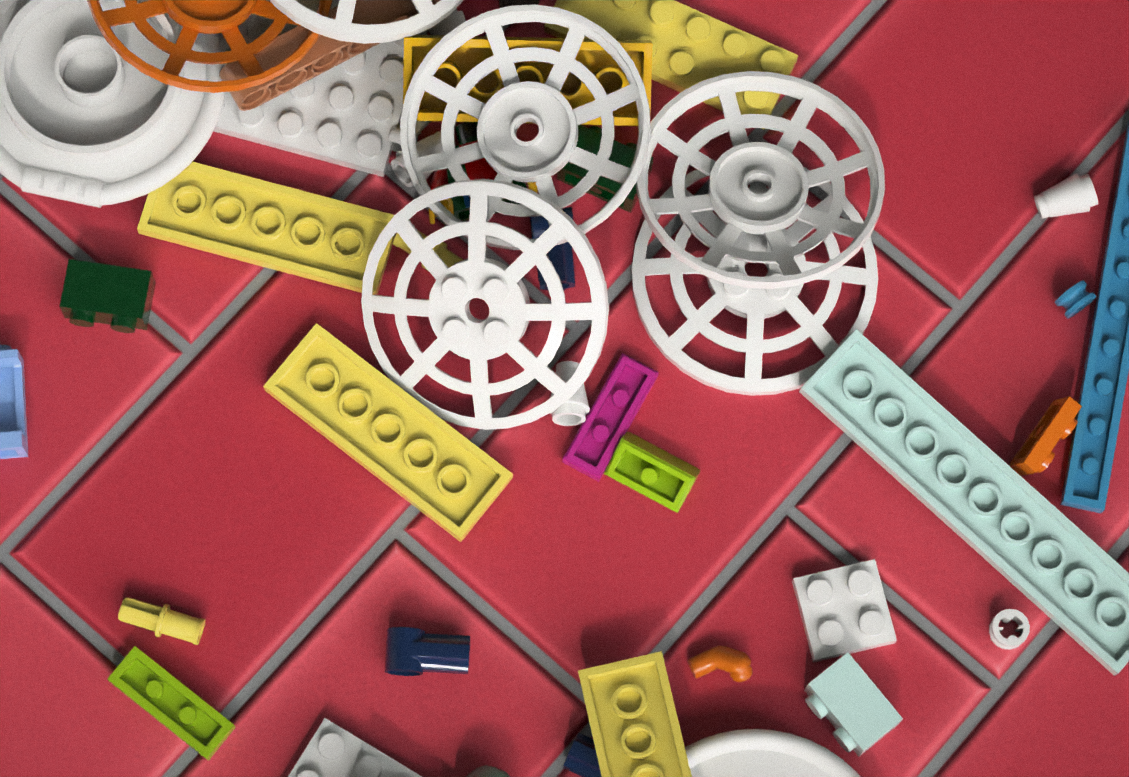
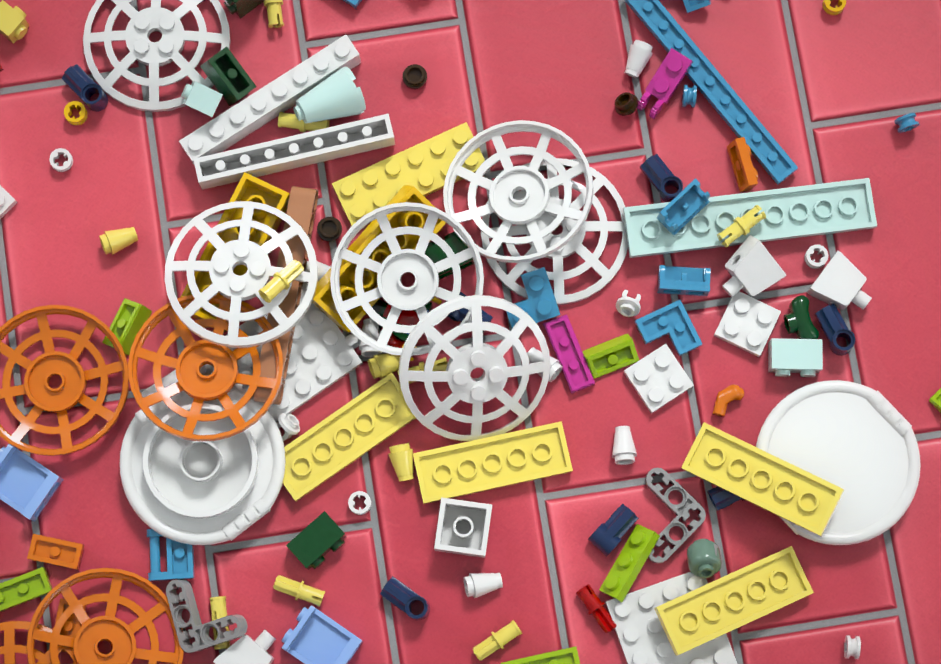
camera: 45 degrees left, 5 degrees up
none -> light yellow axle [273,575,325,607]
none -> white plate [276,413,300,441]
none -> white bush [348,491,371,515]
none -> light yellow cone [368,353,401,379]
none -> dark blue piece [380,576,430,620]
none -> light yellow cone [388,443,414,481]
none -> white brick [434,497,492,558]
none -> white cone [463,573,503,599]
none -> dark azure plate [506,267,561,328]
none -> red axle [576,584,617,633]
none -> lime plate [599,524,660,602]
none -> white cone [612,426,637,465]
none -> dark brown plate [615,92,639,116]
none -> white plate [615,290,641,317]
none -> white plate [624,344,694,414]
none -> dark azure plate [635,300,702,356]
none -> dark pink hinge [637,48,693,119]
none -> dark blue piece [640,154,683,202]
none -> light grey beam [645,468,706,564]
none -> dark azure hinge [657,178,710,236]
none -> dark azure hinge [657,265,711,296]
none -> light yellow pin [717,205,766,247]
none -> white torso [722,235,786,297]
none -> dark green piece [783,295,819,339]
none -> white torso [807,251,872,311]
none -> dark blue piece [814,304,855,356]

